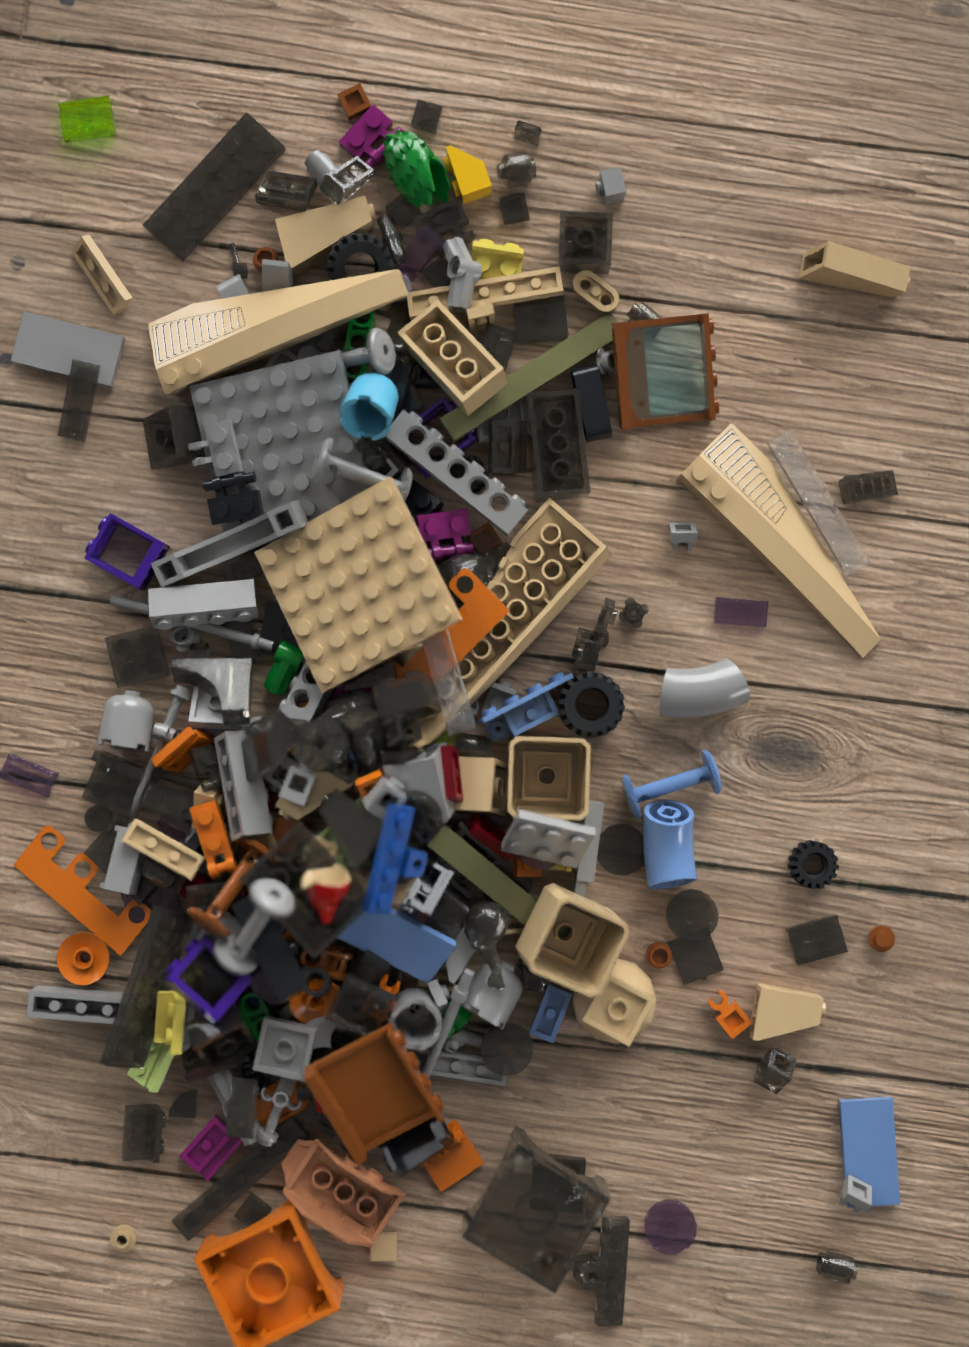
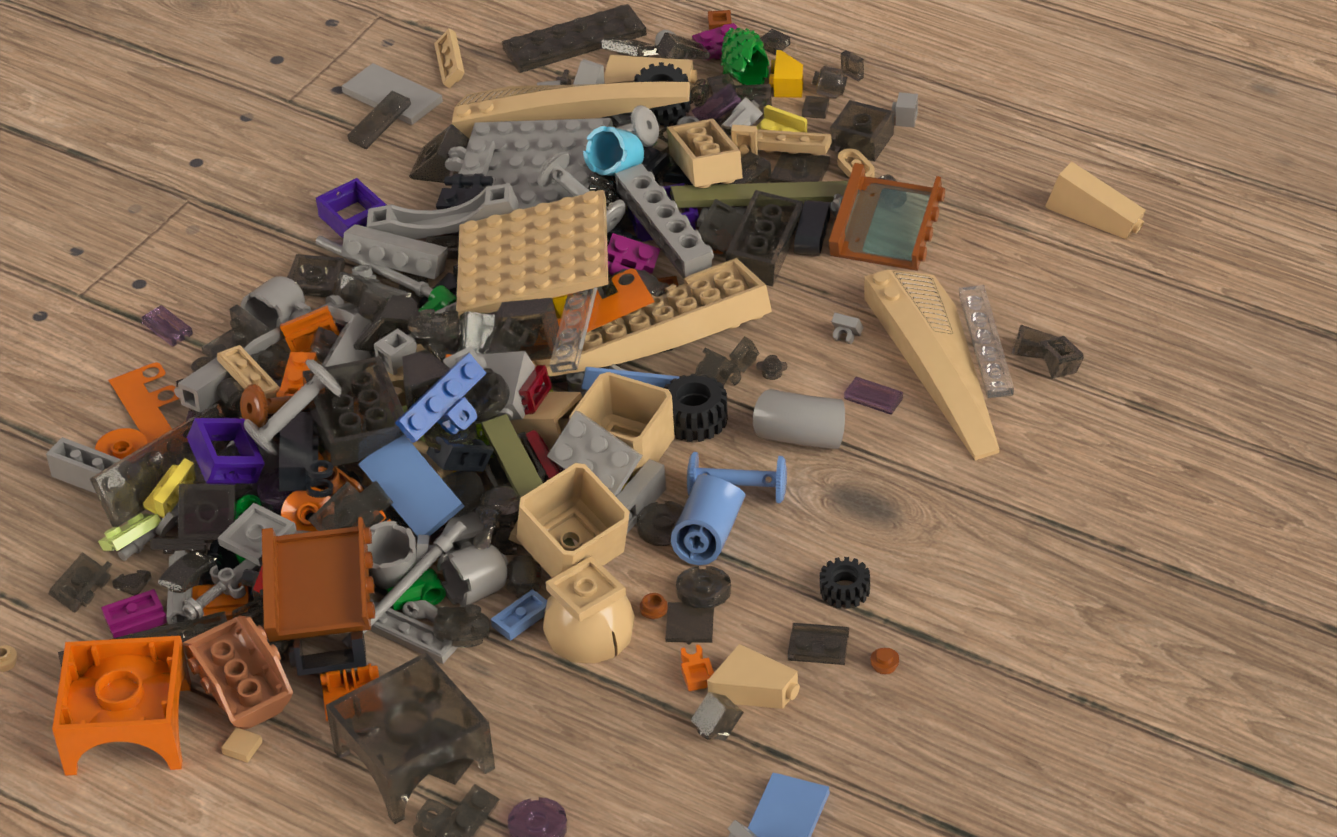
camera: 30 degrees right, 45 degrees down
hat [302,863,350,924] -> none
none -> clear smoke slope [1040,336,1084,379]

